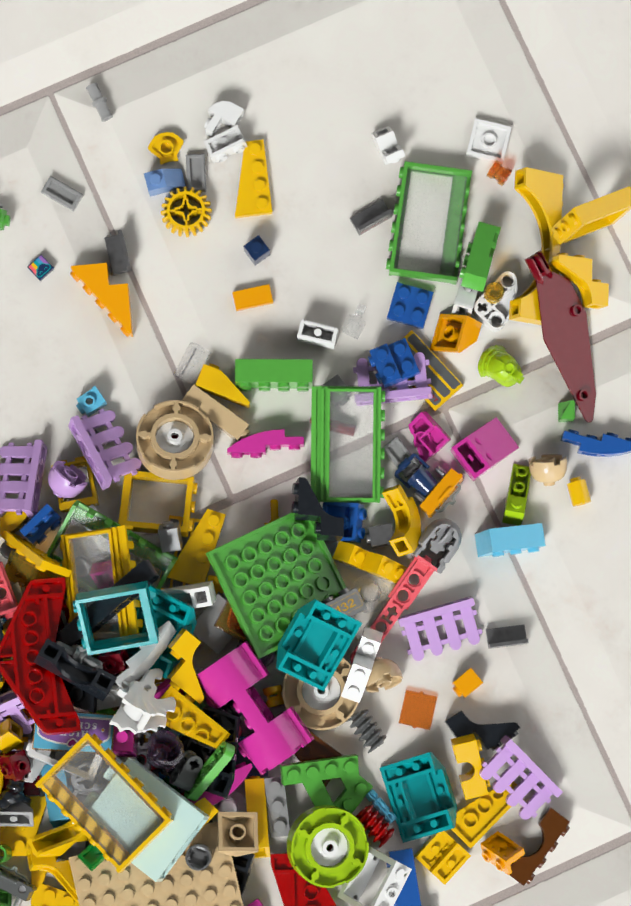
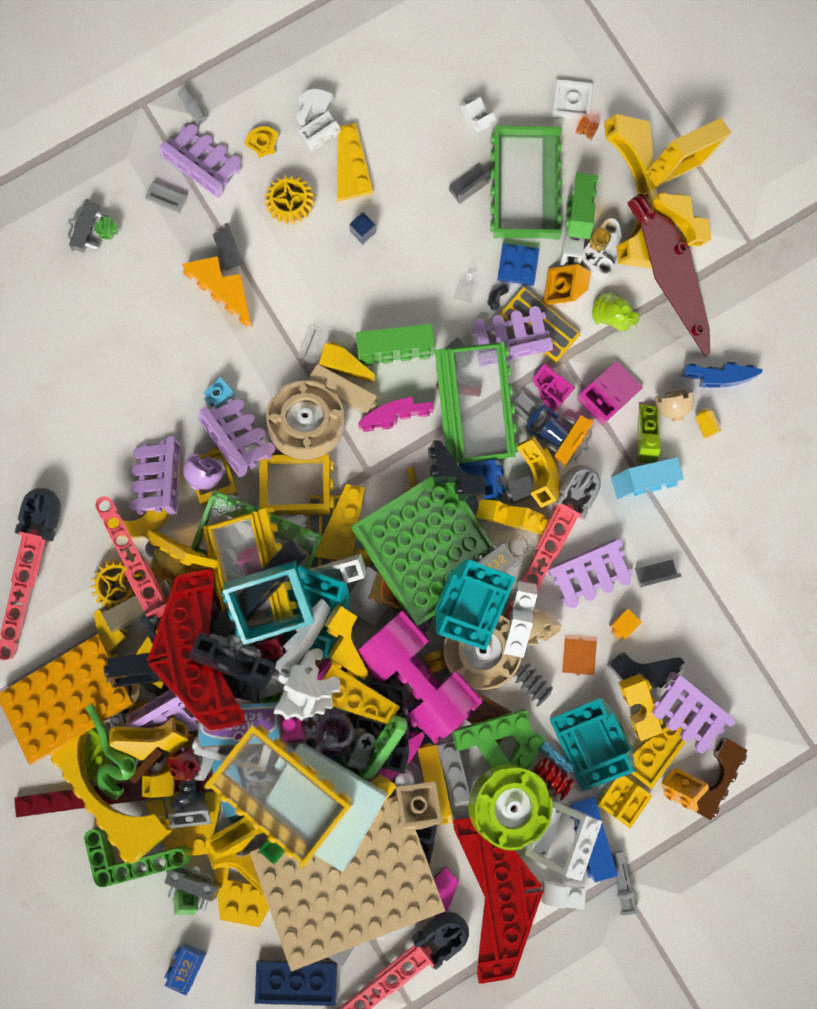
camera: 10 degrees left, 0 degrees up
blue plate [20,504,62,546] -> none
tile [27,255,54,282] -> none
medium blue slope [144,169,186,197] -> none
dark grey brick [158,521,183,553] -> none
flat silver wheel [185,844,212,871] -> none
light grey tile [186,154,206,192] -> none
light orange tile [232,284,273,311] -> none
white brick [297,319,338,350] -> none
blue plate [368,338,420,388] -> none
bright green slope [558,400,575,422] -> none
none -> lavender fence [159,124,241,198]
none -> black arm [487,284,509,310]

